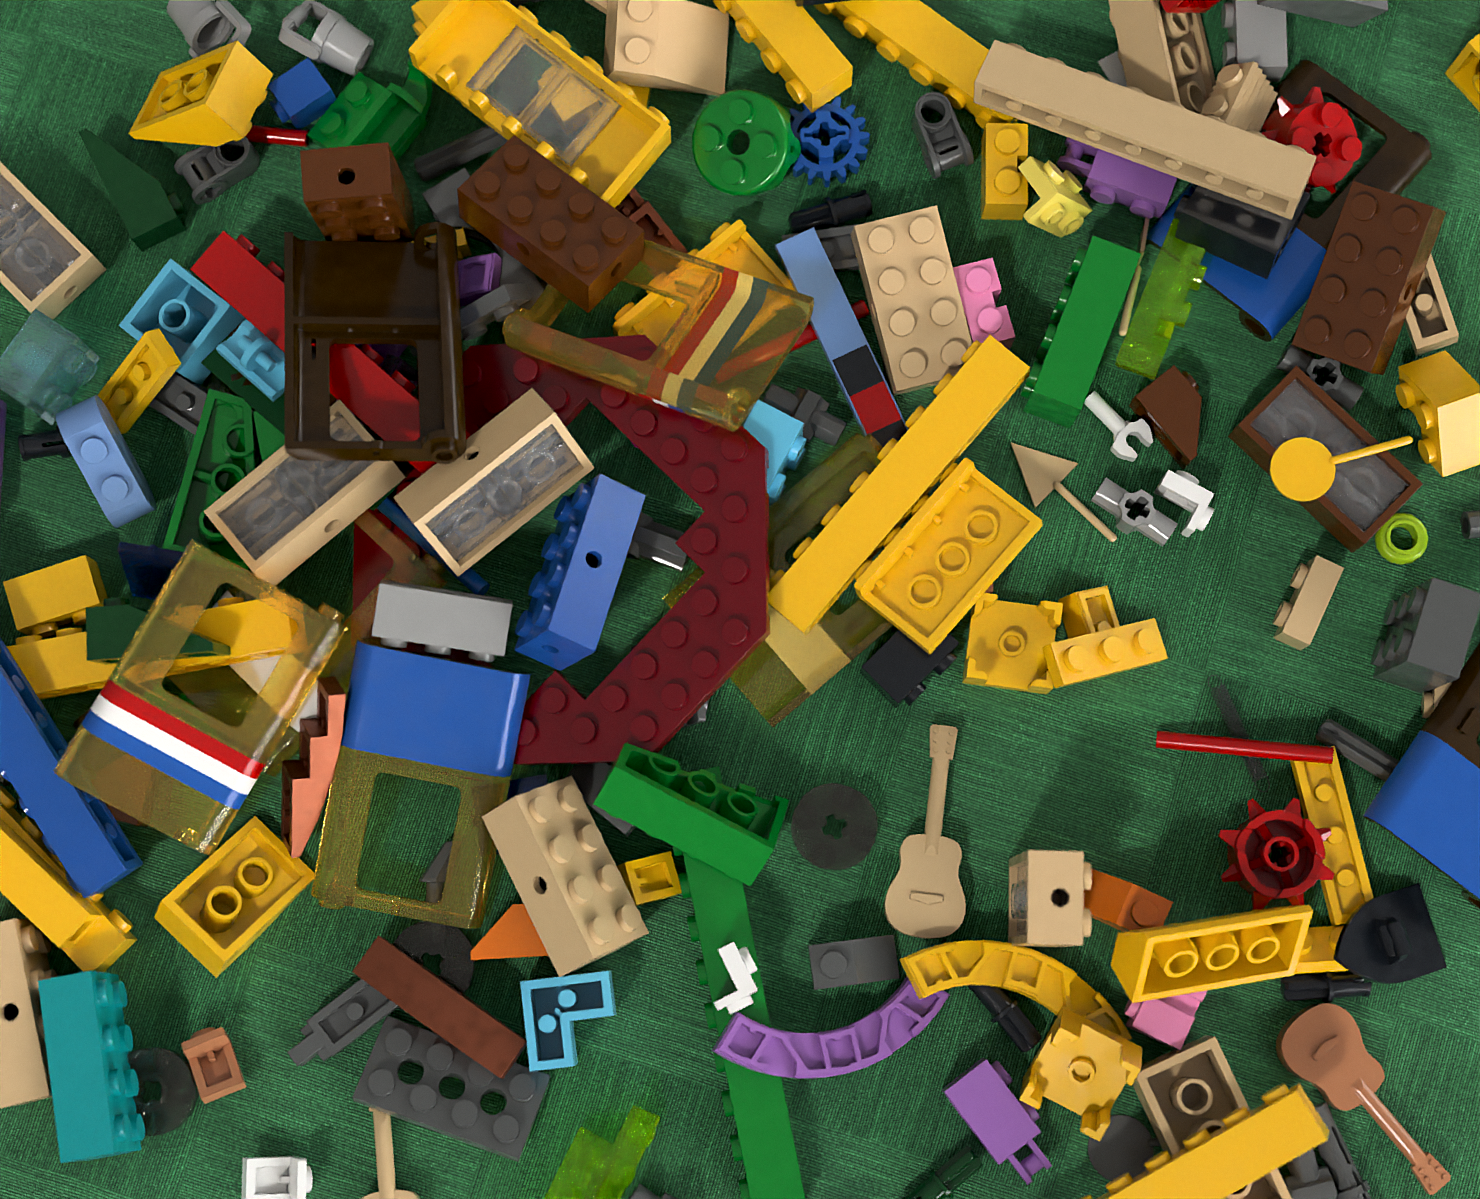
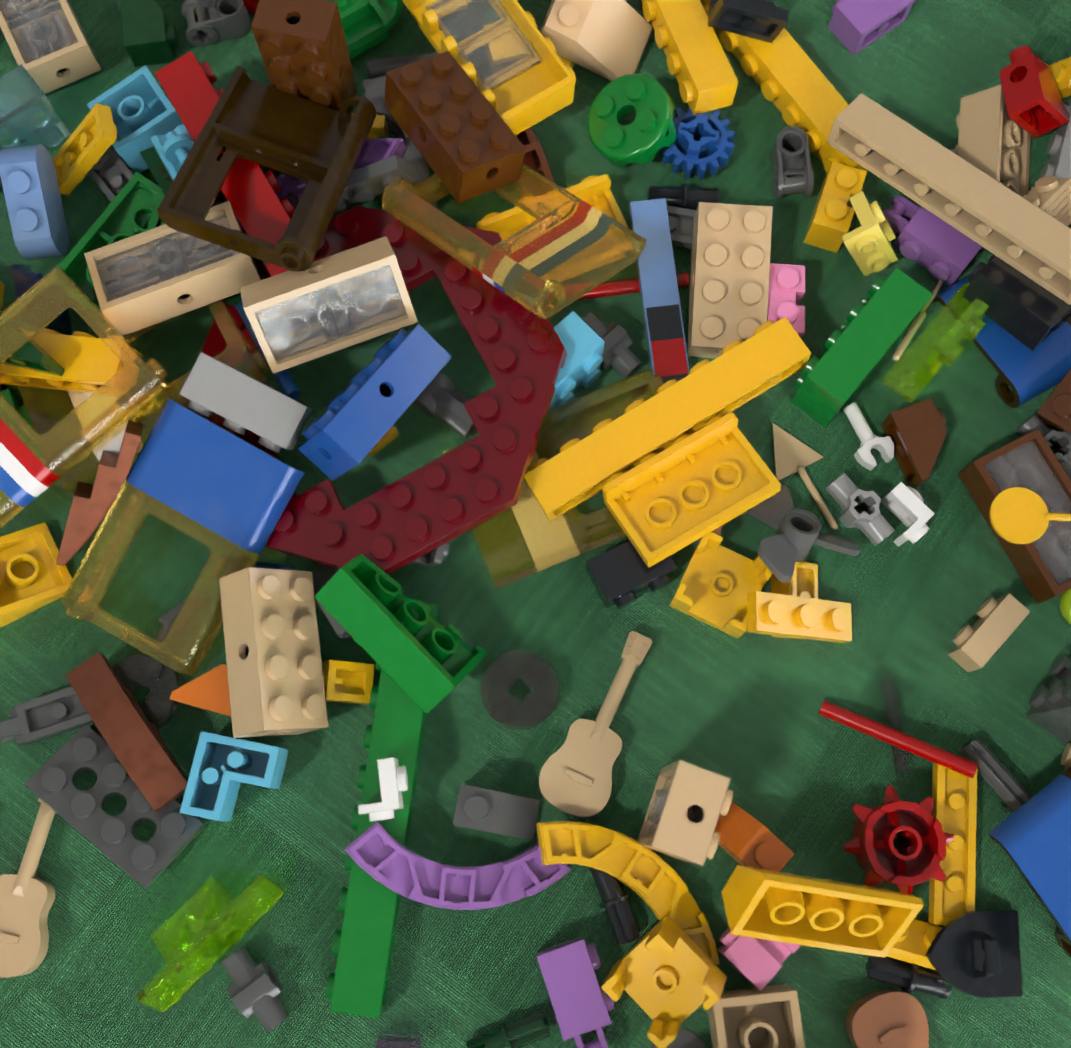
camera: 15 degrees right, 5 degrees down
none -> dark grey piece [747,485,861,583]

